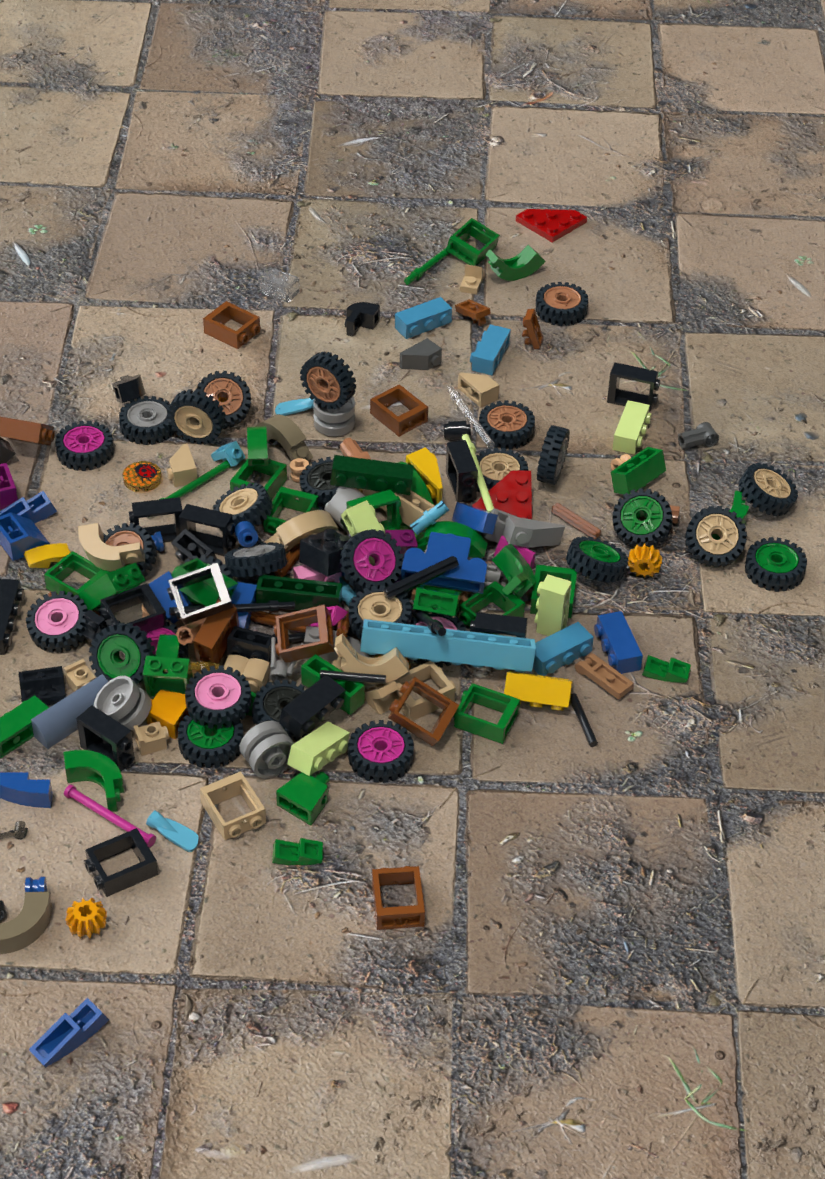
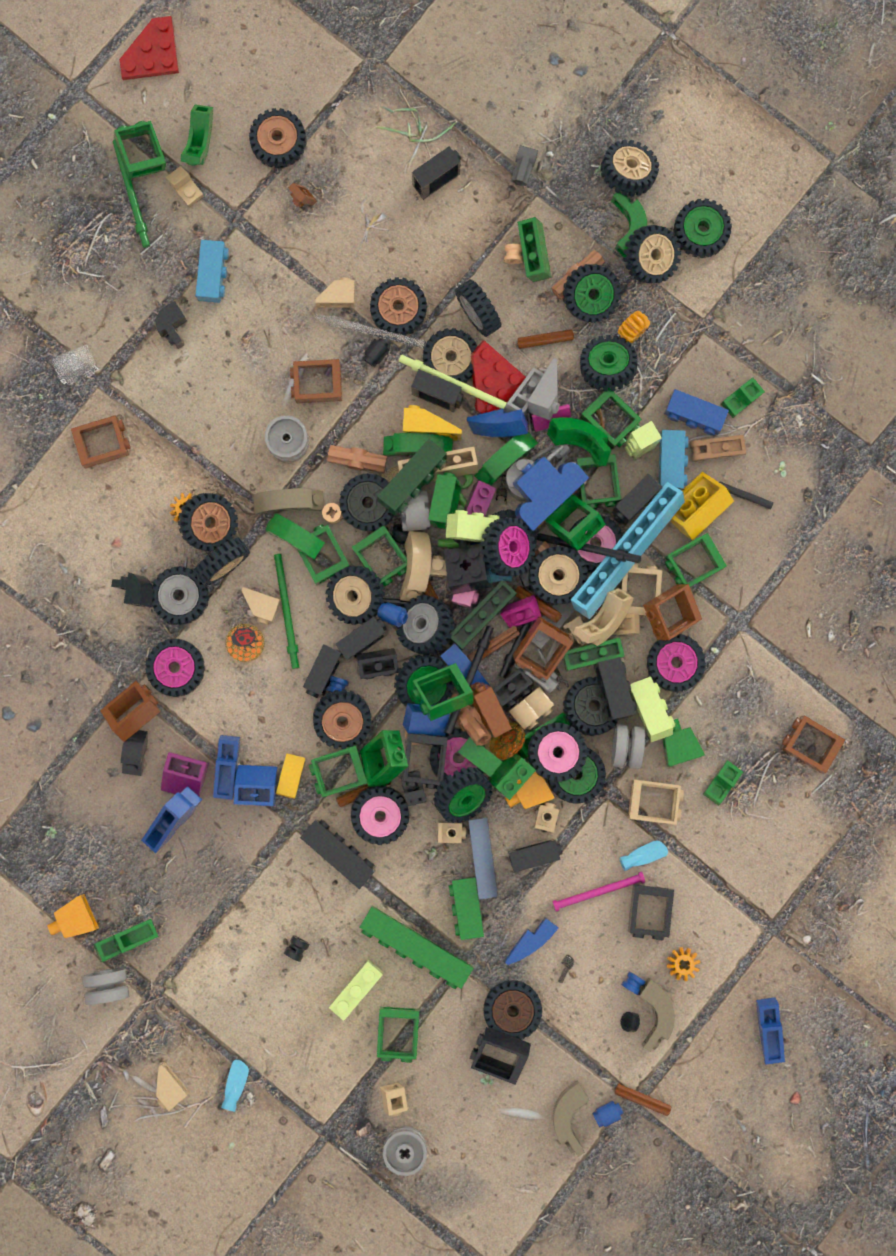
camera: 55 degrees left, 40 degrees up
black slope [19,666,66,705] -> none
green arch [63,750,124,812] -> none
tan arch [78,523,145,571] -> none
light grey wheel [94,676,152,731] -> none
window [167,563,234,625] -> none
medium azure bracket [211,441,245,467] -> none
medium azure piece [275,398,314,415] -> none
black wheel [300,351,356,410] -> none
black bar [320,670,386,684] -> none
black axle [383,556,459,599] -> none
dark grey slope [400,338,442,370] -> none
medium azure pin [410,500,450,535] -> none
dark orange plate [455,299,491,326] -> none
dark azure brick [470,324,511,376] -> none
yellowish green brick [612,400,652,455] -> none

